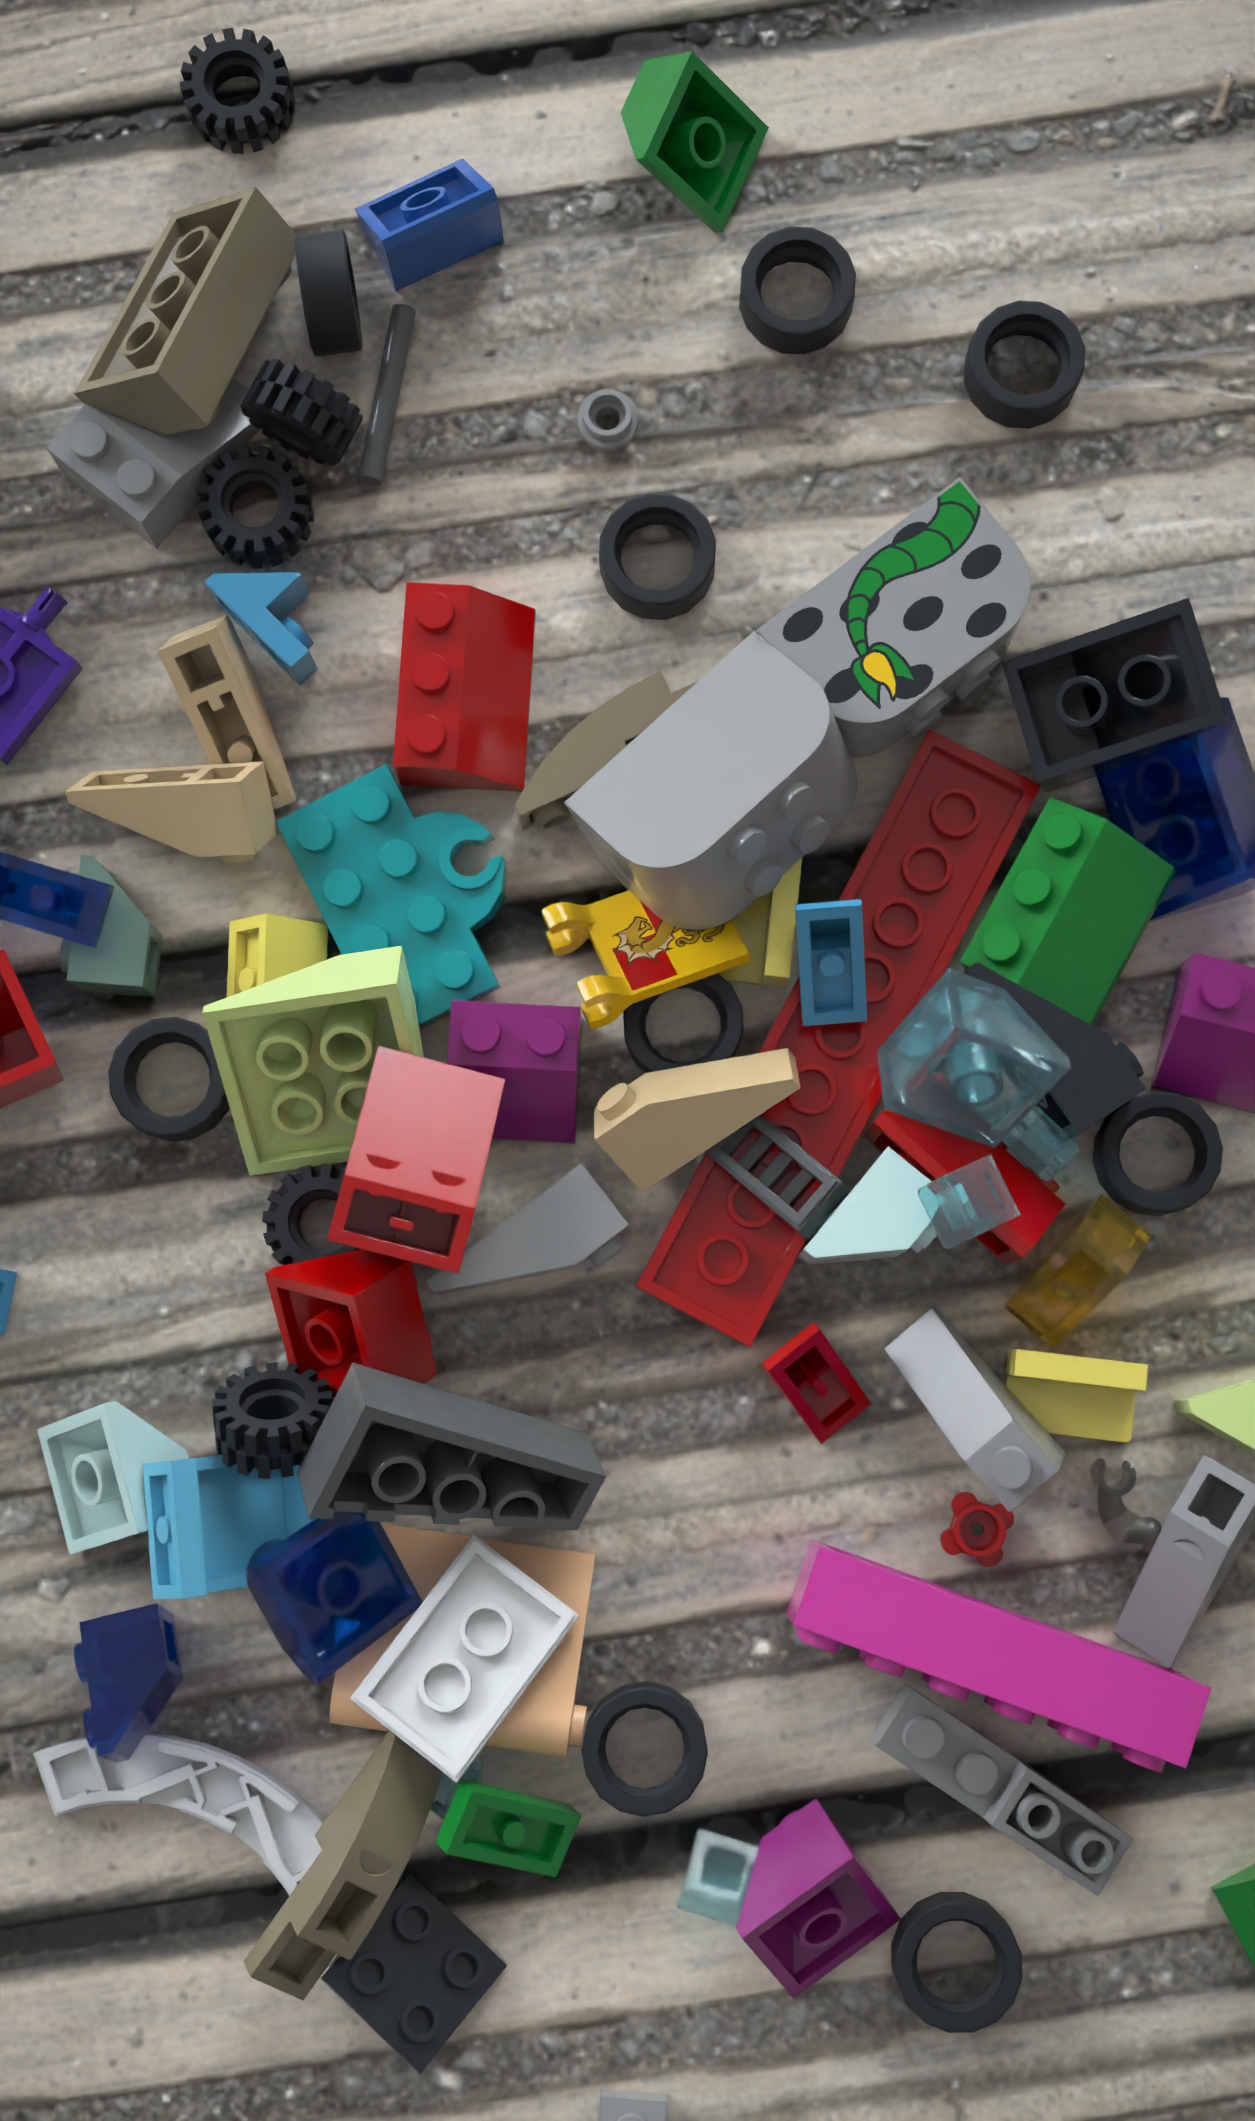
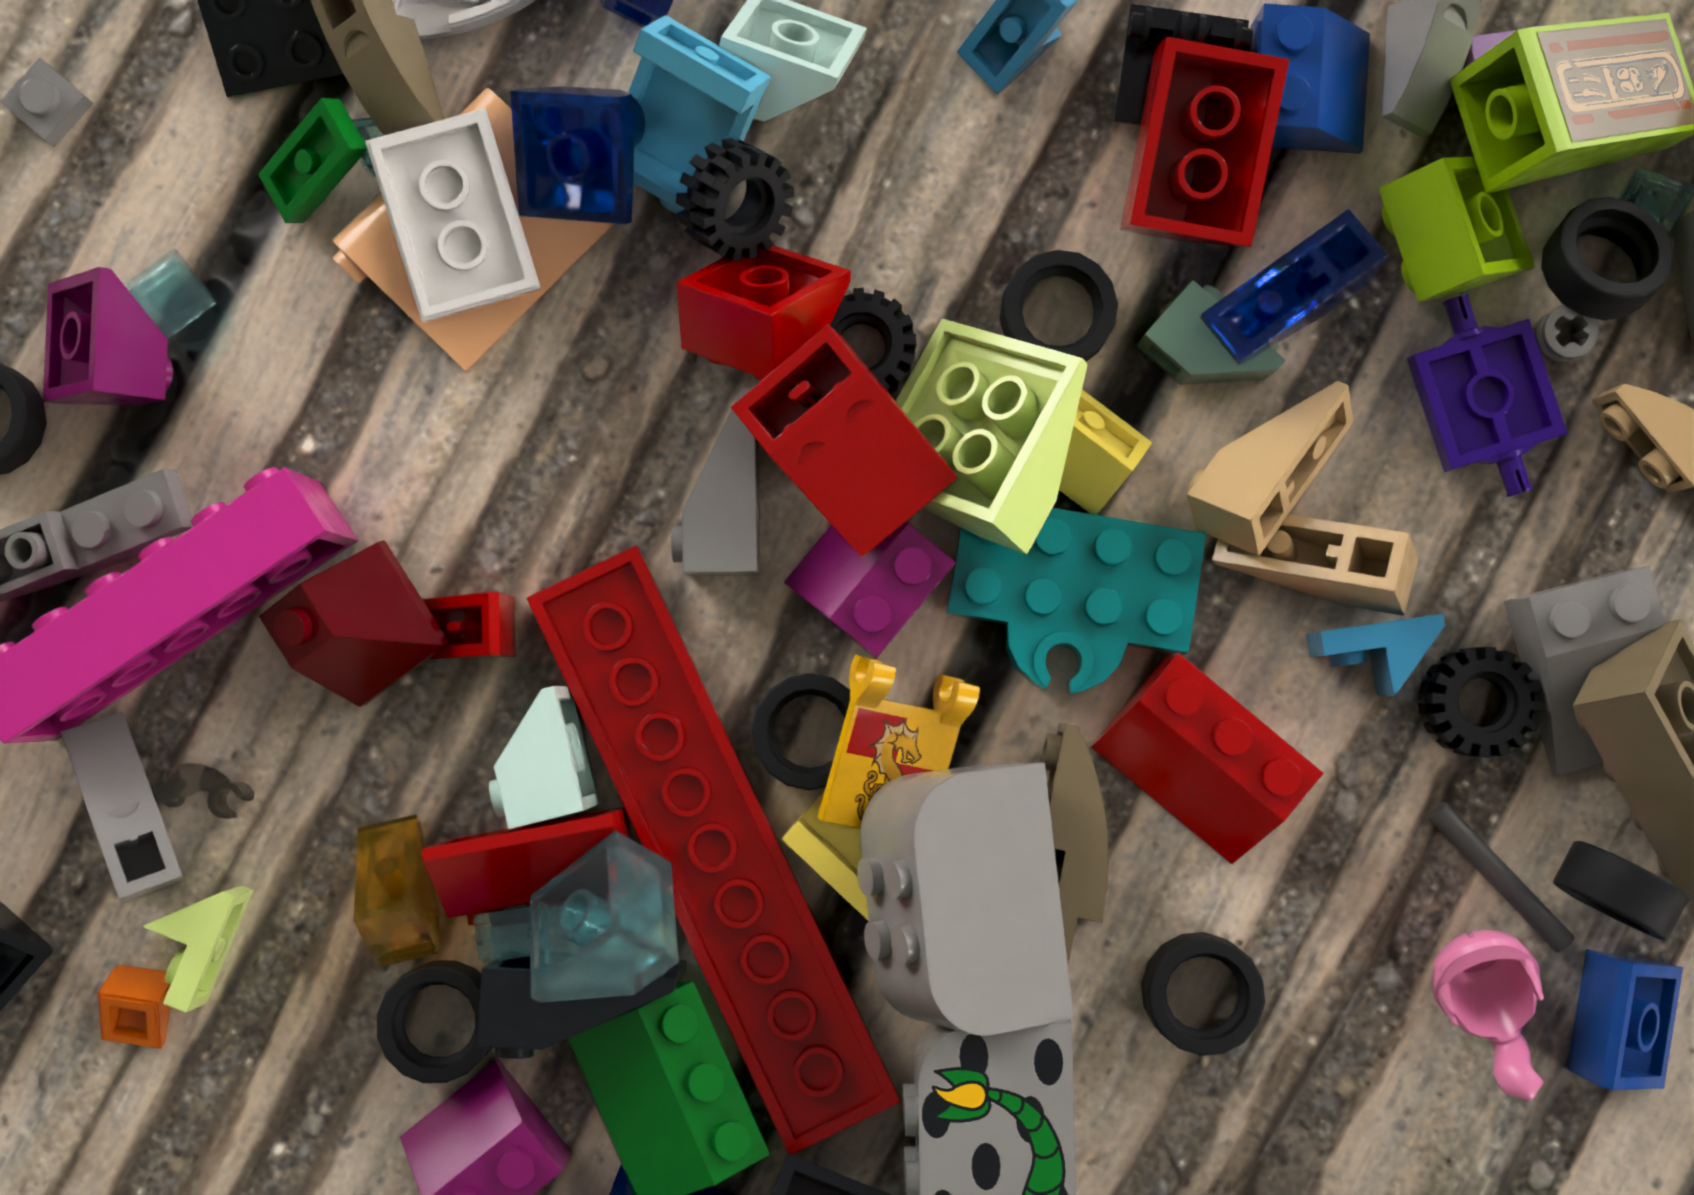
camera: 125 degrees right, 5 degrees up
black tyre [240,359,363,466] -> none
dark grey wedge [297,1363,607,1530] -> none
light grey plate [577,389,638,451] -> none
black tyre [581,1681,708,1817] -> none
tan slope [594,1048,800,1193] -> none
dark grey slope [705,1114,848,1240] -> none
dark azure slope [795,899,867,1026] -> none
light grey slope [885,1305,1065,1512] -> none
clear light blue slope [918,1154,1021,1249] -> none
red plate [940,1492,1014,1567] -> none
light yellow panel [1004,1349,1148,1442] -> none
none -> dark red slope [259,540,450,707]
none -> bright pink piece [1431,930,1544,1101]

